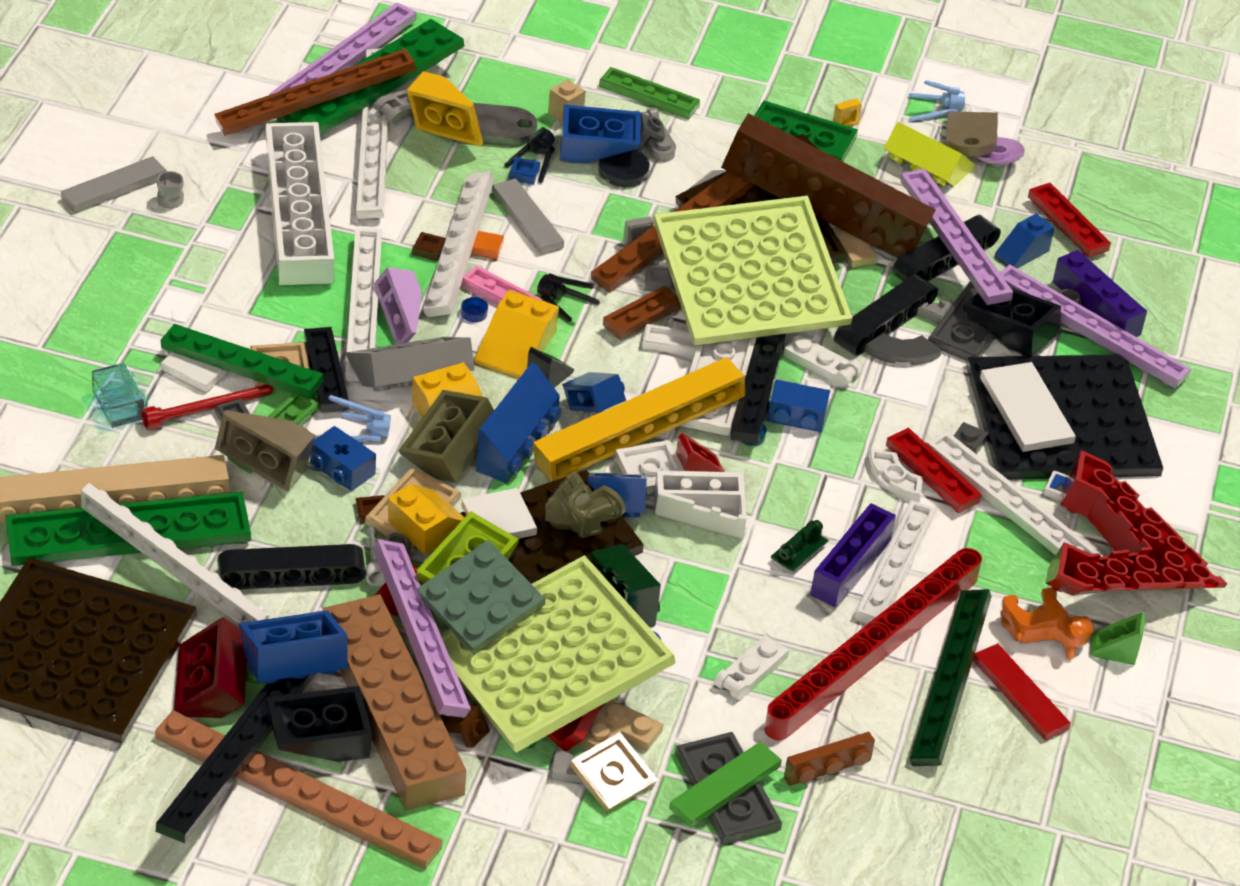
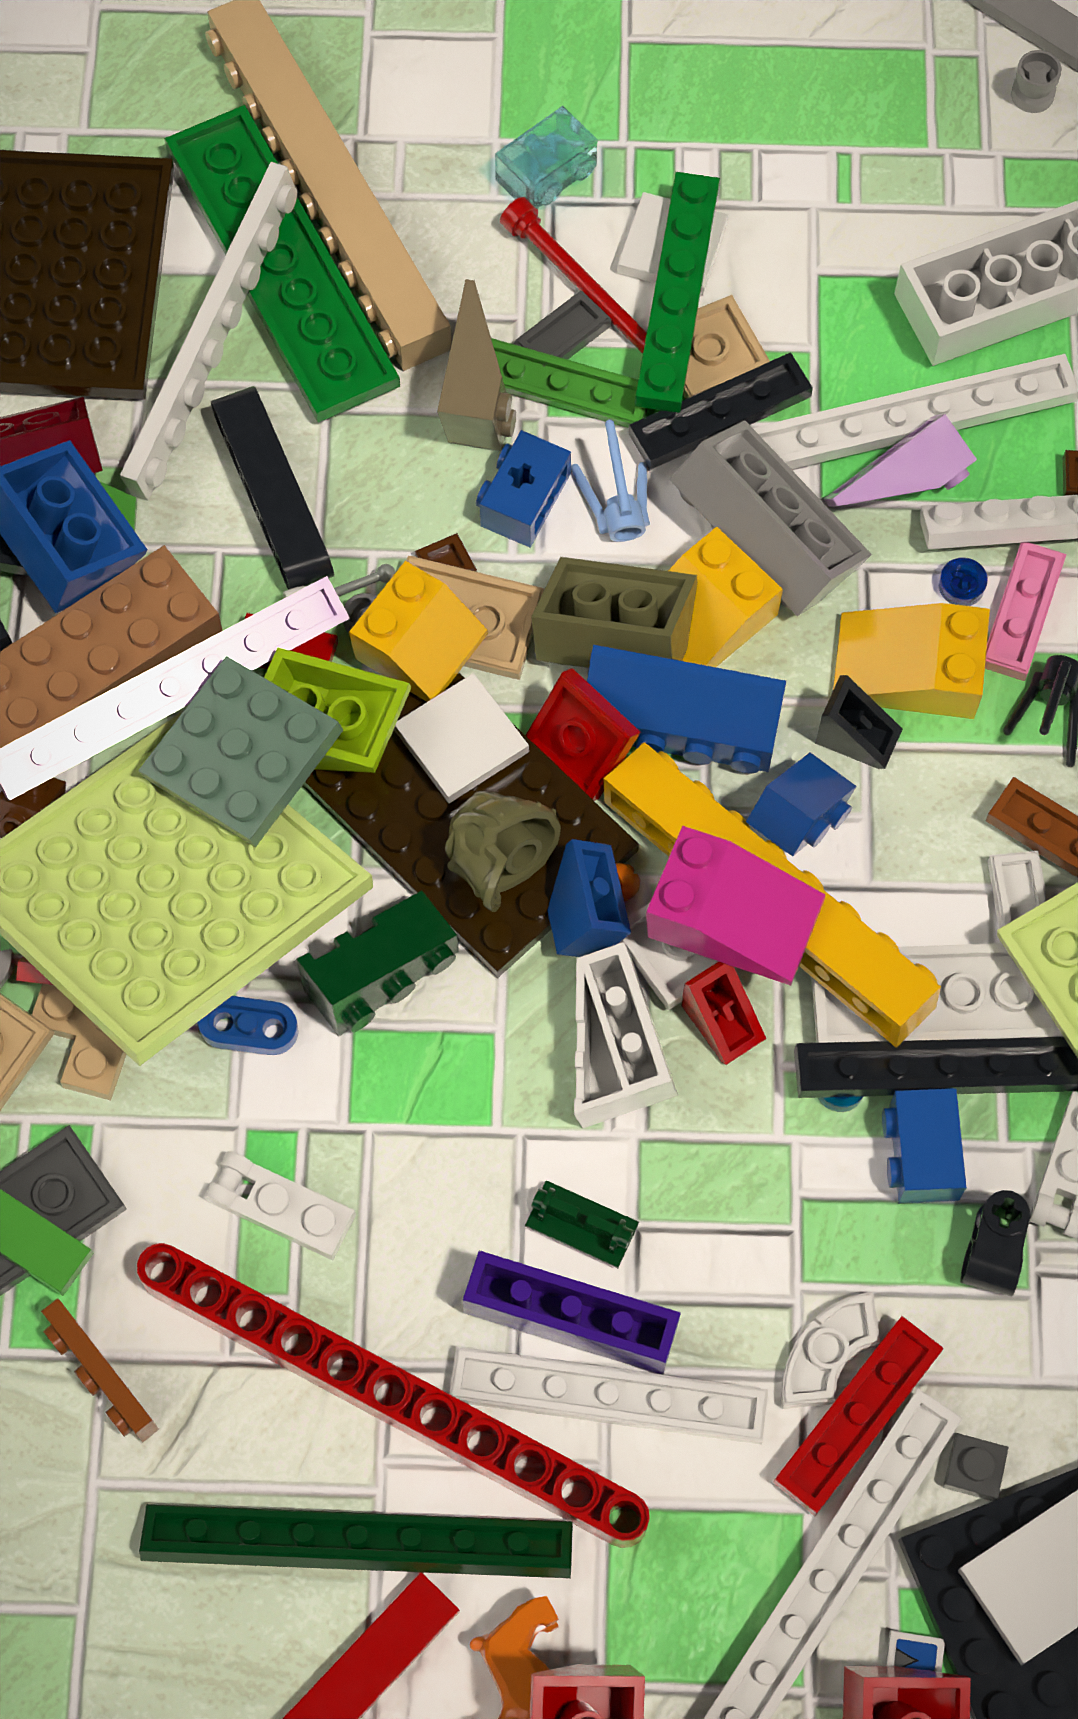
camera: 80 degrees right, 25 degrees up
none -> red tile [525,668,641,801]
none -> dark pink slope [646,826,825,986]
none -> black piece [960,1190,1030,1297]

